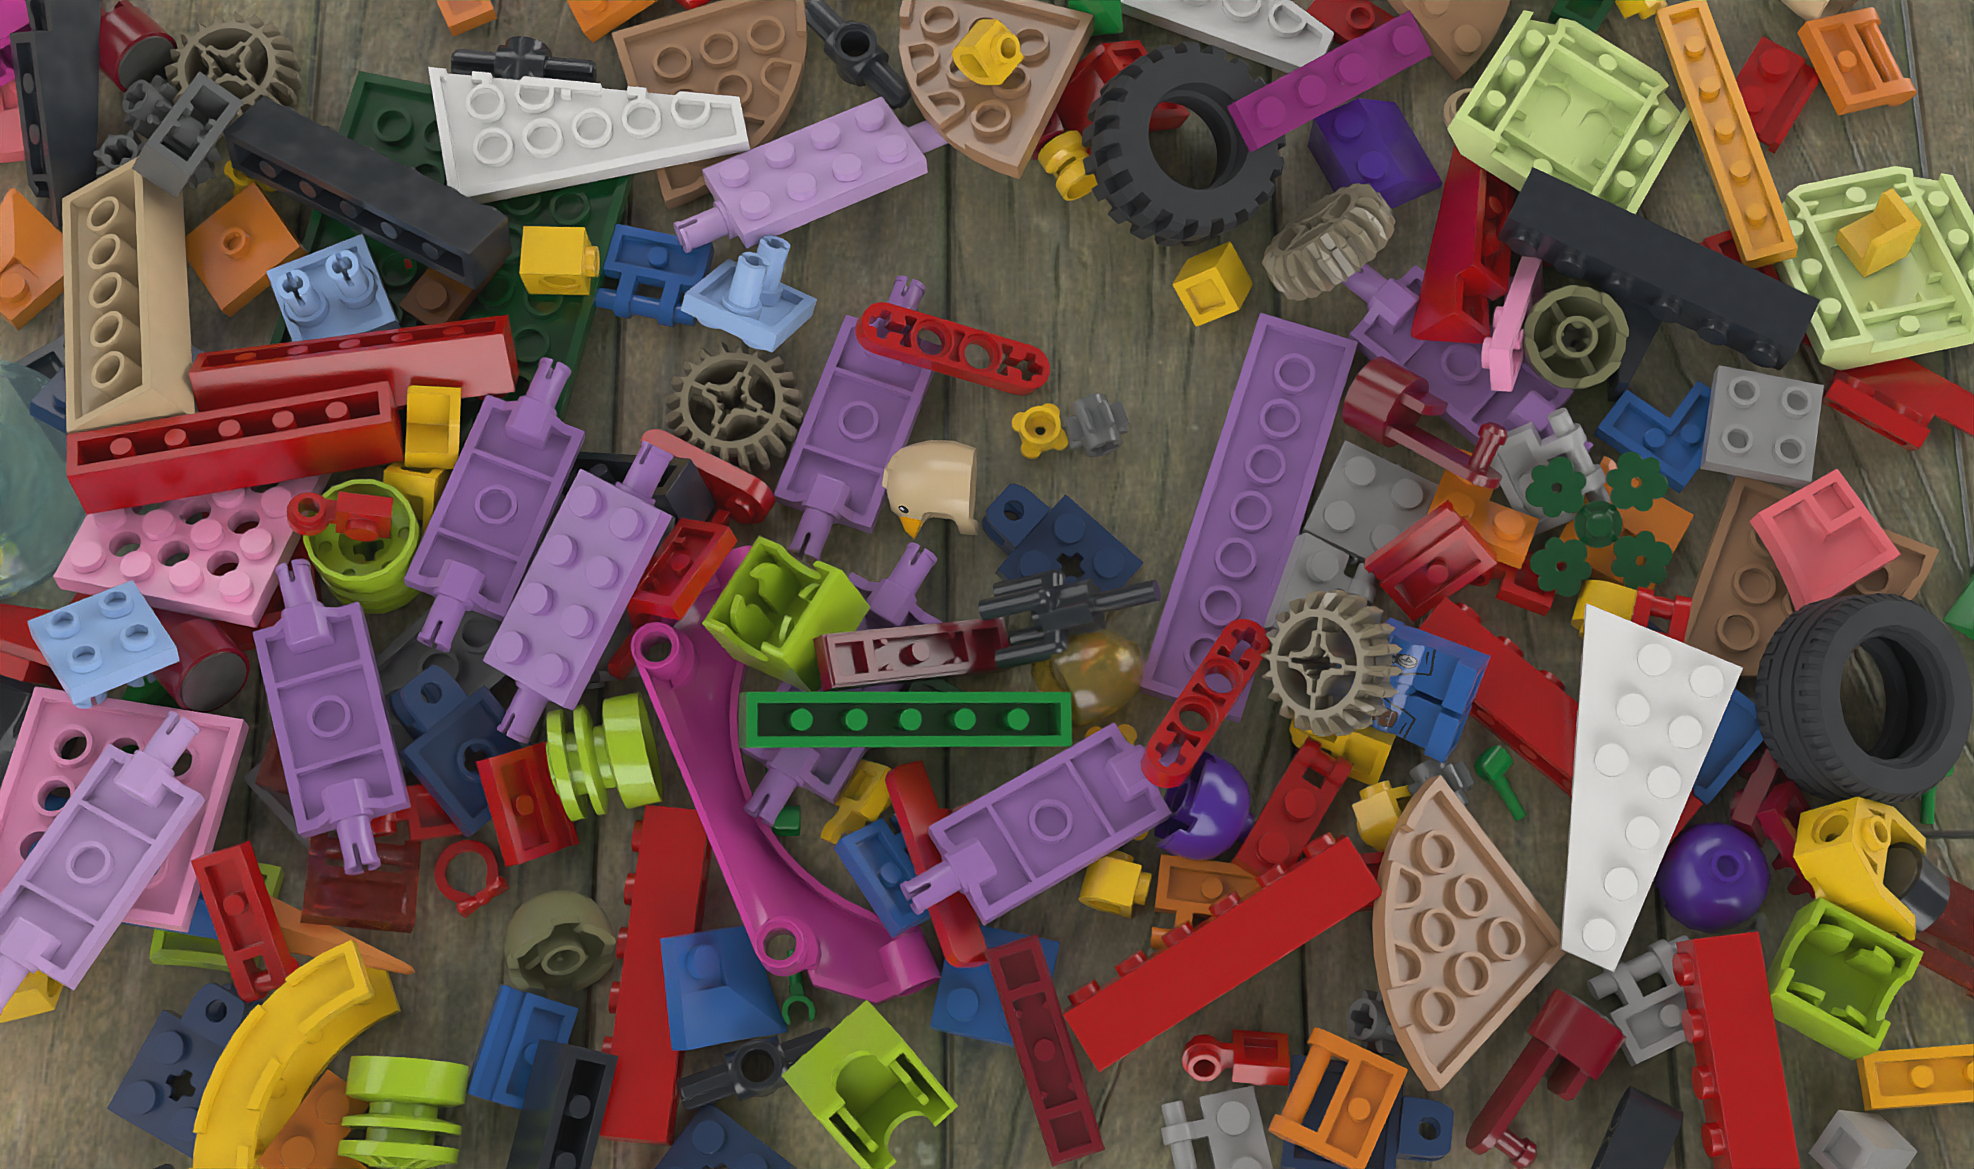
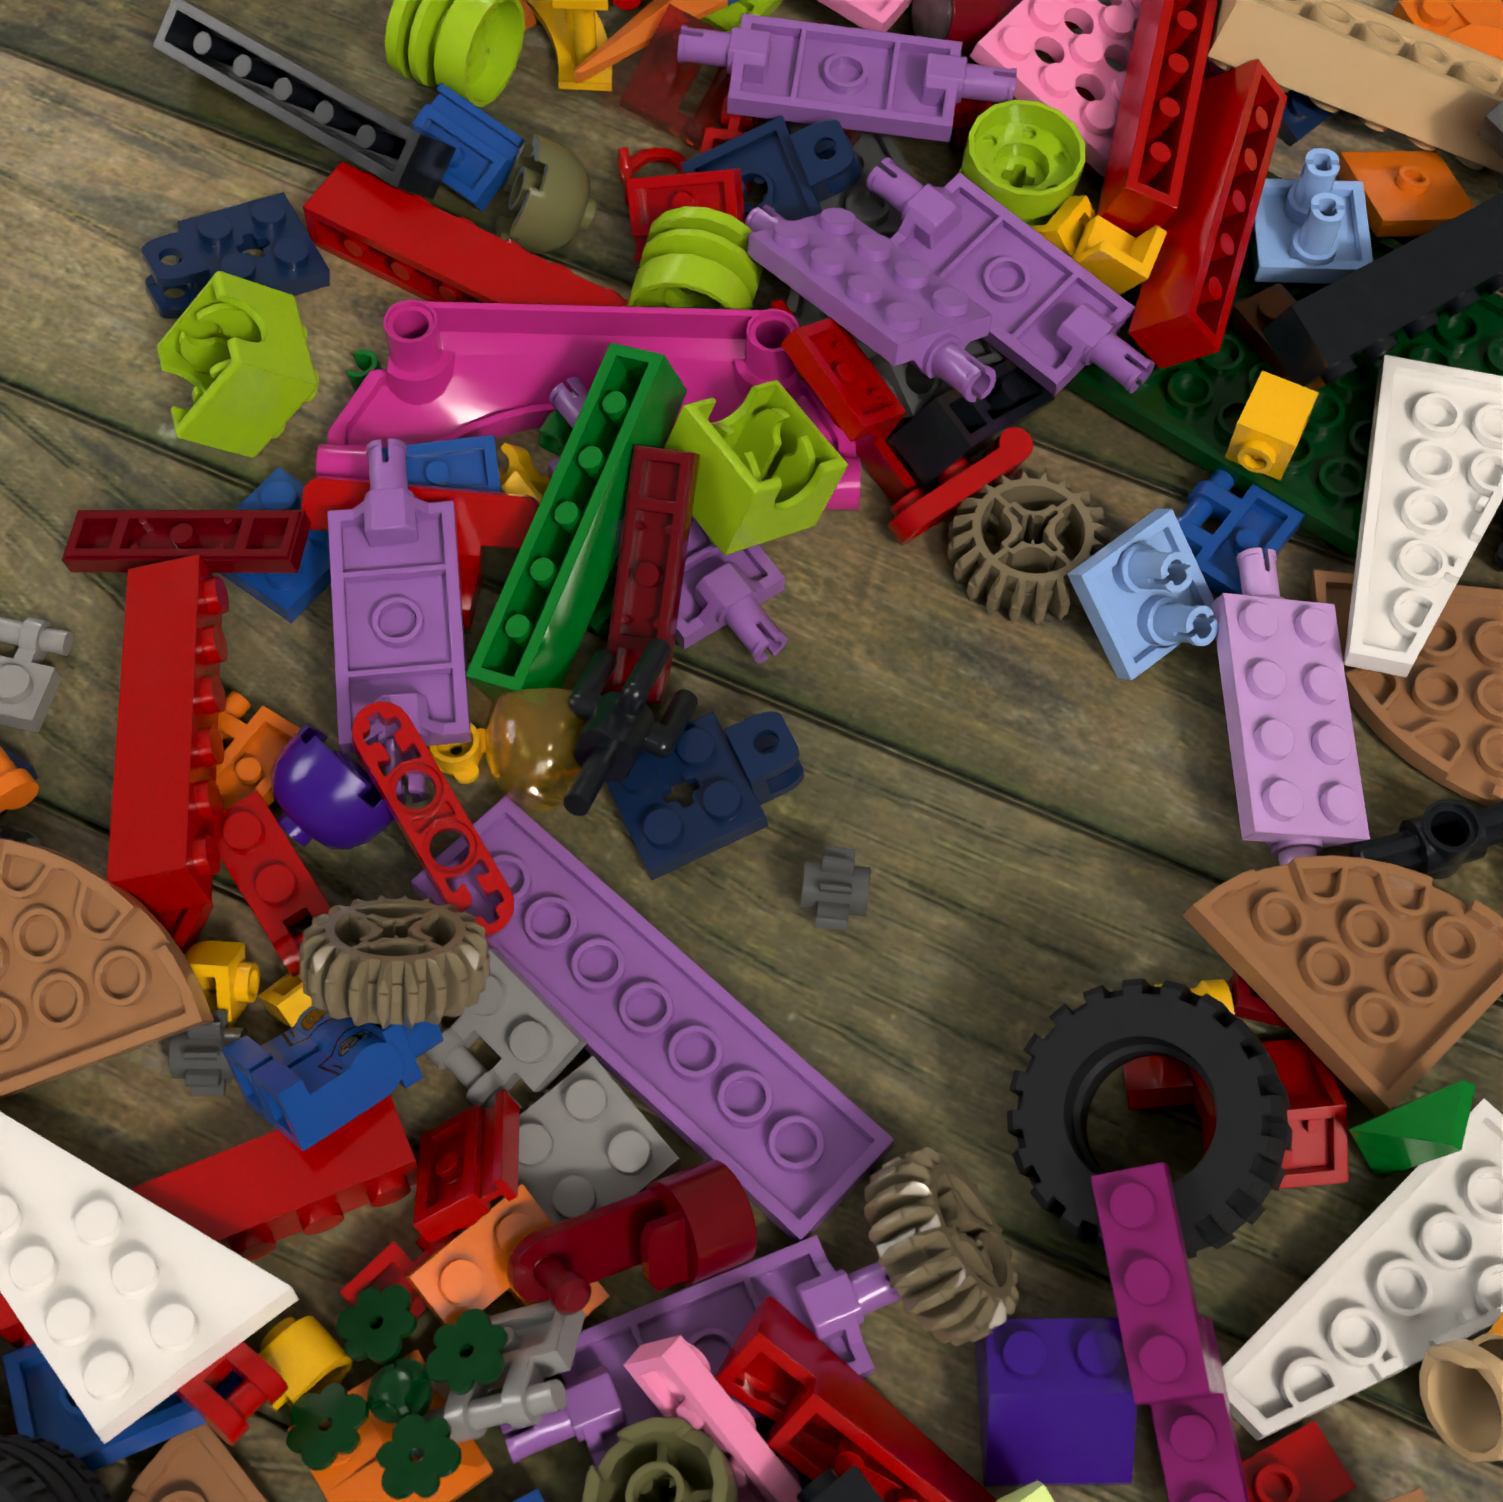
camera: 110 degrees right, 10 degrees down
red plate [286,492,393,542] -> none
blue plate [660,924,787,1050] -> none
black axle [677,1027,832,1110] -> none
medium lavender plate [774,275,941,564] -> none
red beam [855,302,1050,396] -> none
tan piece [882,440,979,539] -> none
yellow plate [952,19,1025,85] -> none
yellow plate [1011,403,1069,459] -> none
yellow plate [1078,850,1152,919] -> none
yellow panel [1172,241,1253,327] -> none
red plate [1182,1029,1290,1086] -> none
green hand [1474,745,1527,821] -> none

